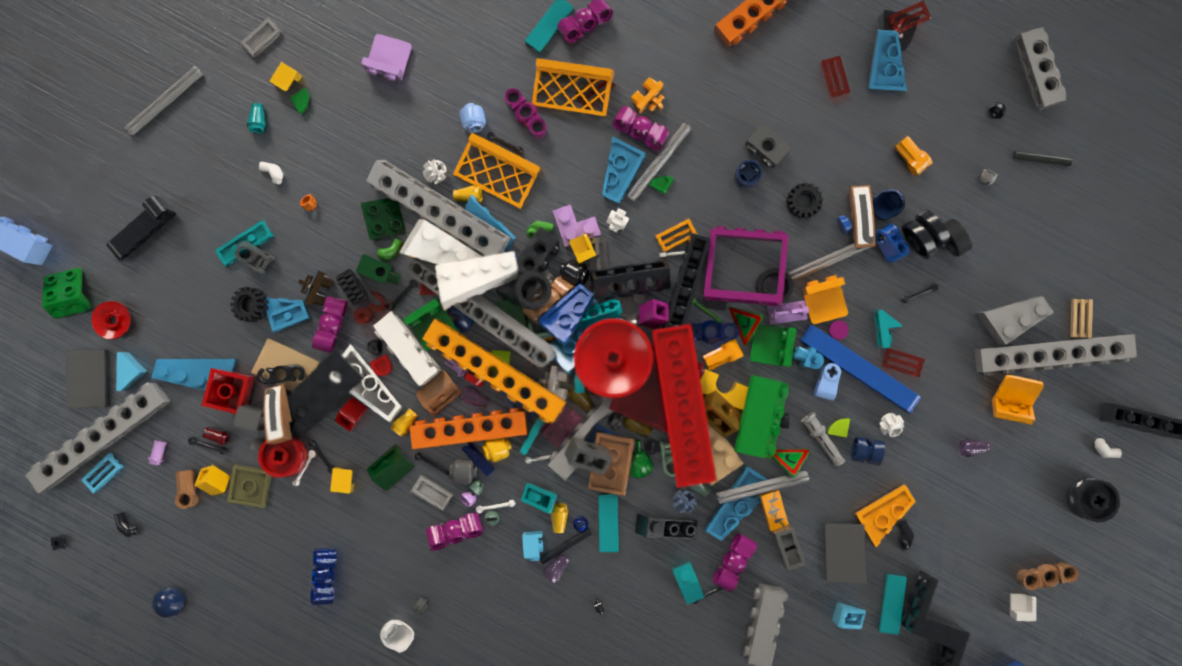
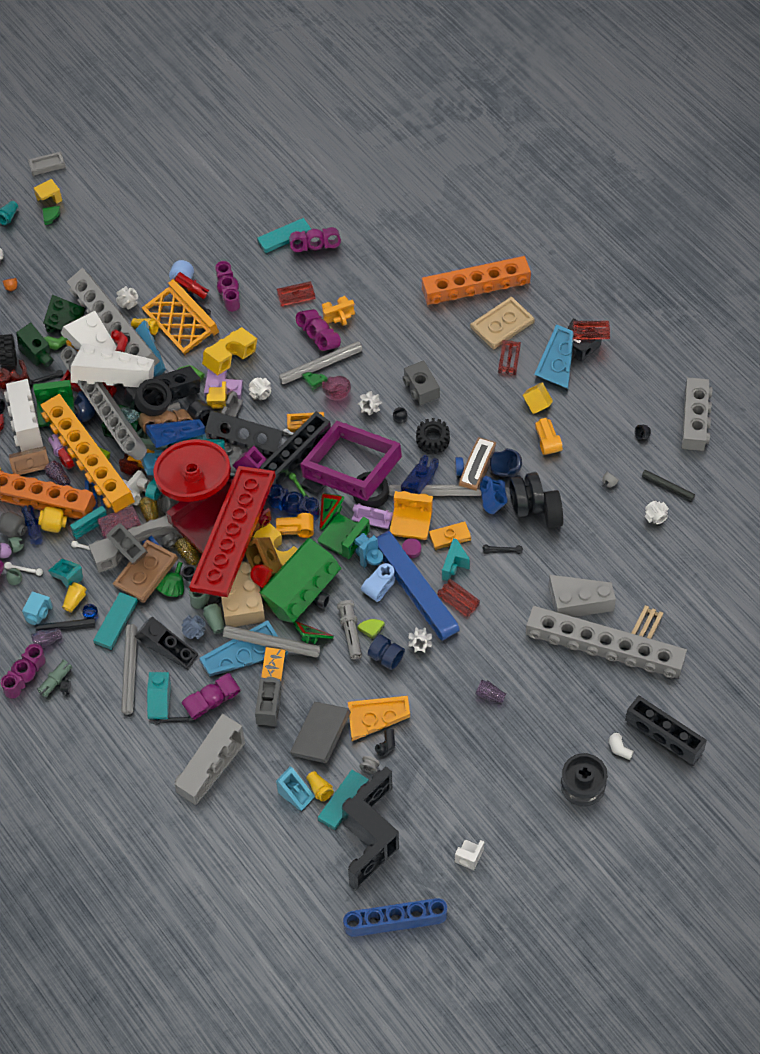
camera: 25 degrees right, 30 degrees down
lavender bracket [361,34,412,81] -> none
light orange fence [532,58,614,116] -> none
dark azure wing [602,136,646,205] -> none
dark blue wheel [734,160,762,189] -> none
light orange bracket [991,375,1044,425] -> none
medium nougat piece [1016,562,1079,590] -> none
none -> magenta piece [0,644,46,699]
none -> sand green pin [37,659,73,698]
none -> red arm [111,329,128,352]
none -> clear light blue arm [121,407,140,423]
none -> light grey axle [121,624,137,715]
none -> red axle [175,272,209,299]
none -> yellow arch [202,327,257,376]
none -> red tile [250,564,273,588]
none -> yellow cone [306,771,334,801]
none -> clear pink hair [322,376,351,401]
none -> white gear [358,391,382,415]
none -> light grey bush [359,756,380,774]
none -> black hinge [393,407,408,424]
none -> clear blue hinge [401,455,439,494]
none -> light orange plate [429,521,471,550]
none -> tan tile [470,297,535,350]
none -> yellow panel [522,382,553,414]
none -> white gear [645,501,669,524]

